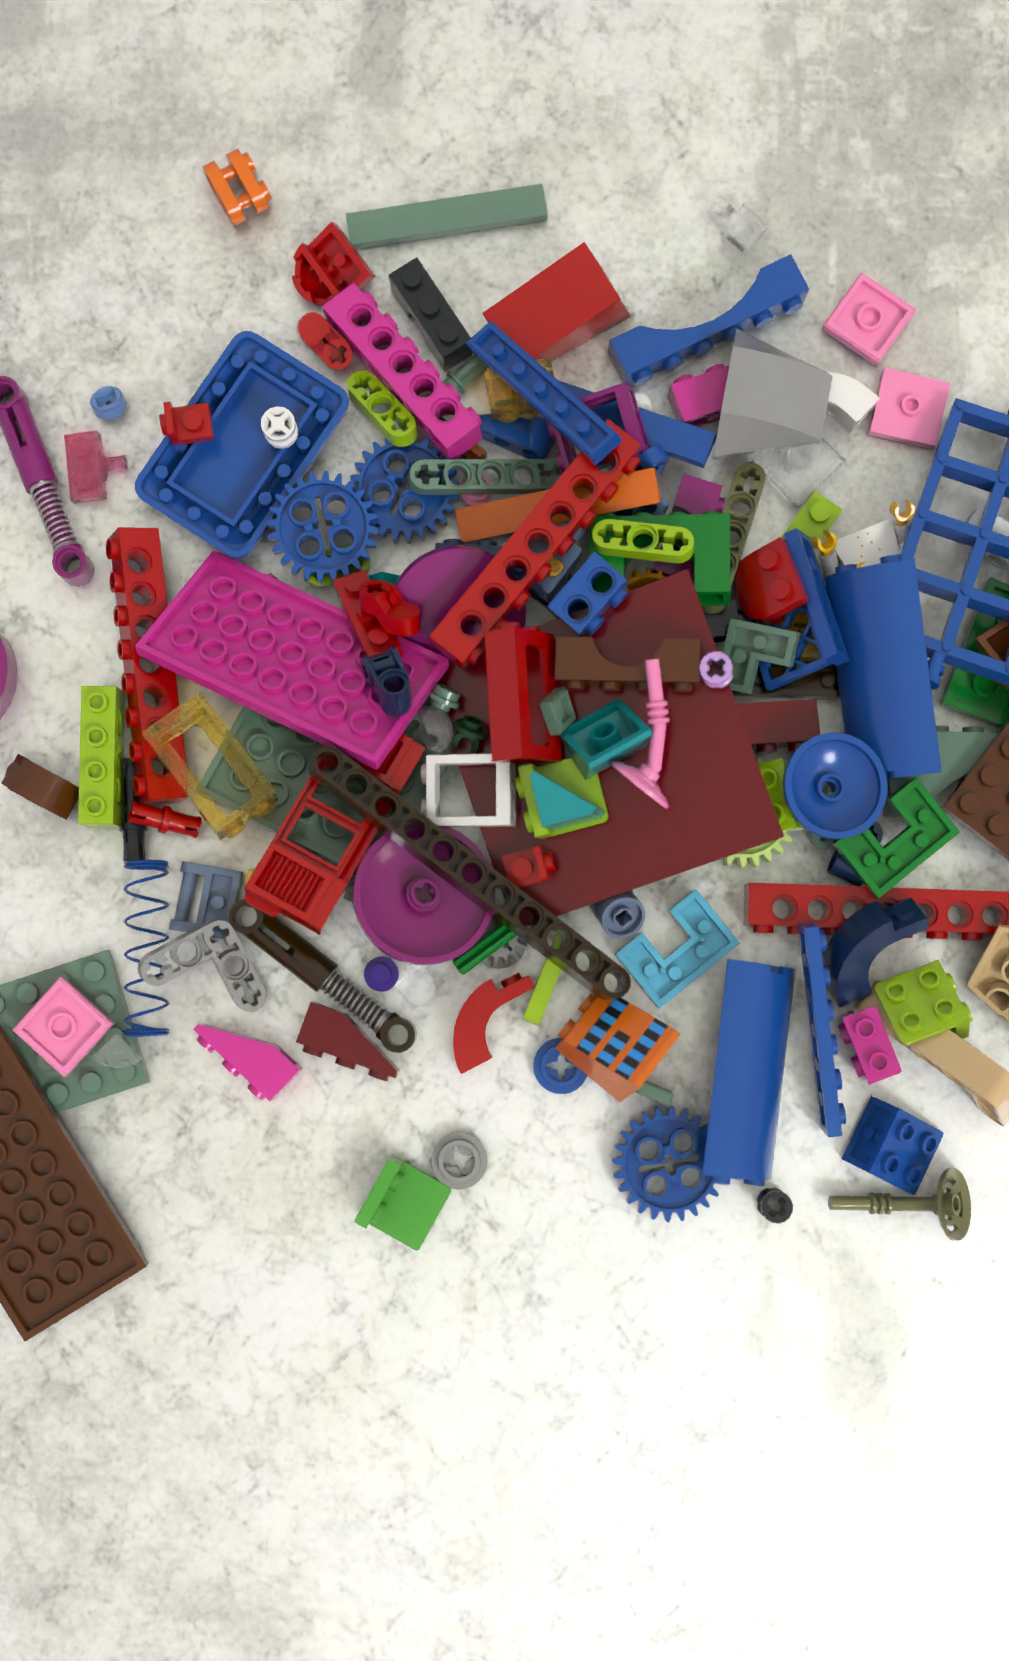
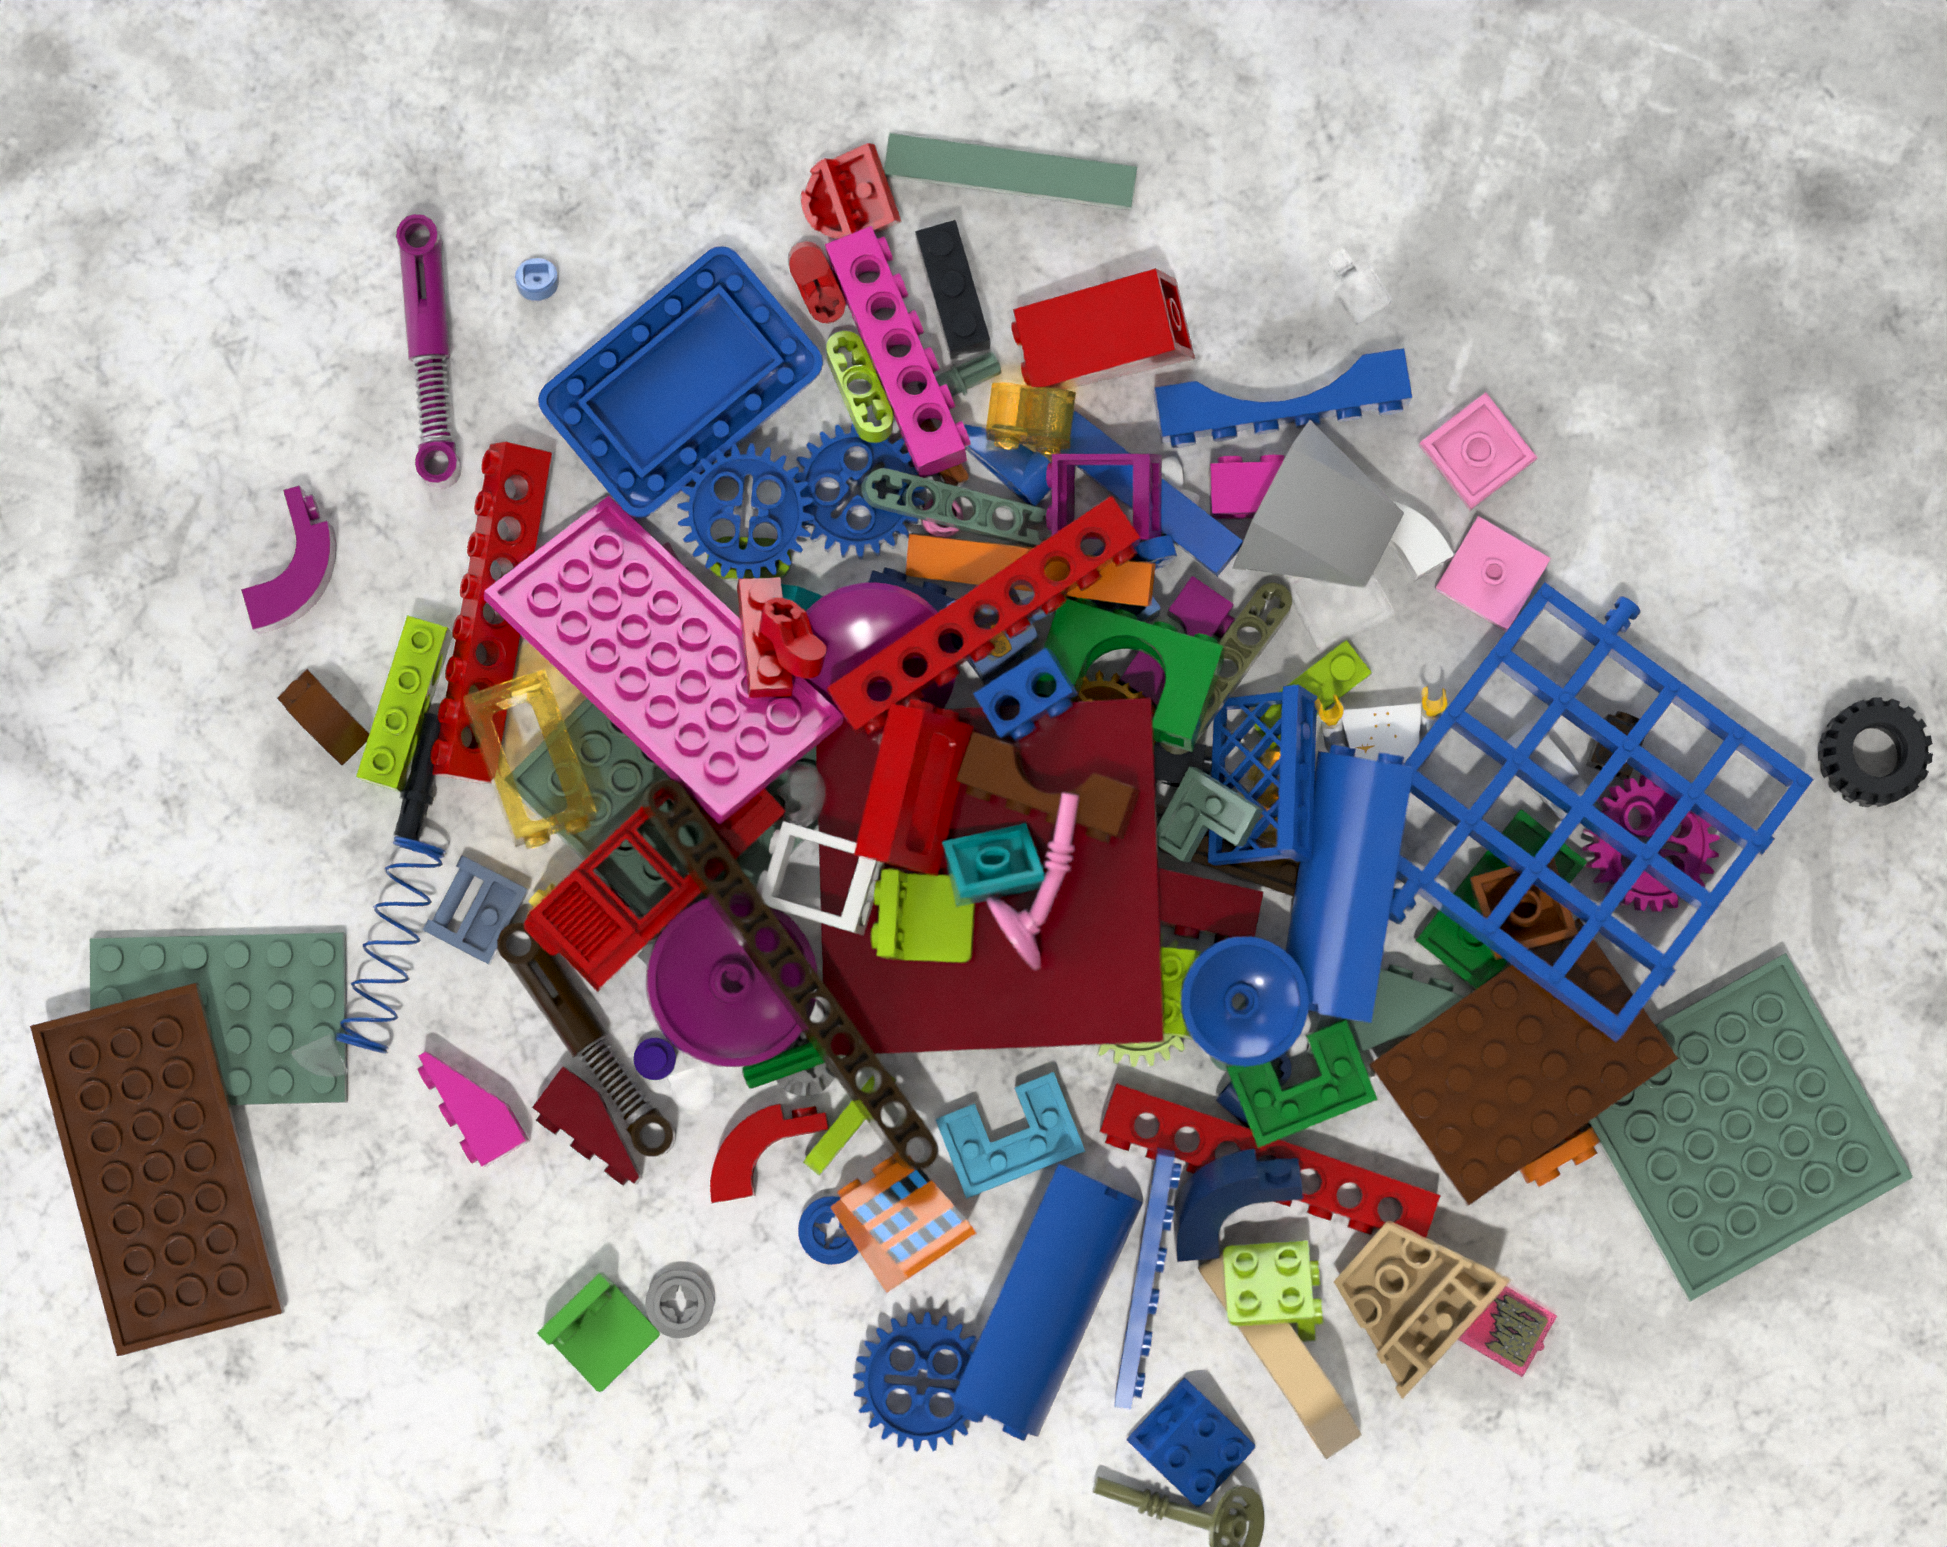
camera: 20 degrees right, 0 degrees up
bright pink plate [13,977,115,1077] -> none
clear pink plate [64,430,128,504] -> none
red pin [128,801,202,838] -> none
light grey beam [138,918,267,1012] -> none
red bracket [159,401,215,446] -> none
orange brick [202,148,272,227] -> none
white wheel [261,406,299,449] -> none
dark blue piece [360,645,412,716] -> none
sand green plate [428,682,461,712] -> none
dark green plate [452,715,489,754] -> none
blue tile [466,321,622,465] -> none
red bracket [502,844,556,888] -> none
teal slope [530,770,605,831] -> none
sand green tile [539,687,576,736] -> none
sand blue wheel [589,890,645,939] -> none
lime beam [592,519,694,564] -> none
sand green tile [636,1081,674,1106] -> none
lavender bush [700,651,733,688] -> none
red slope [735,537,809,624] -> none
black bush [757,1187,793,1224] -> none
dark pink bracket [837,1006,902,1084] -> none

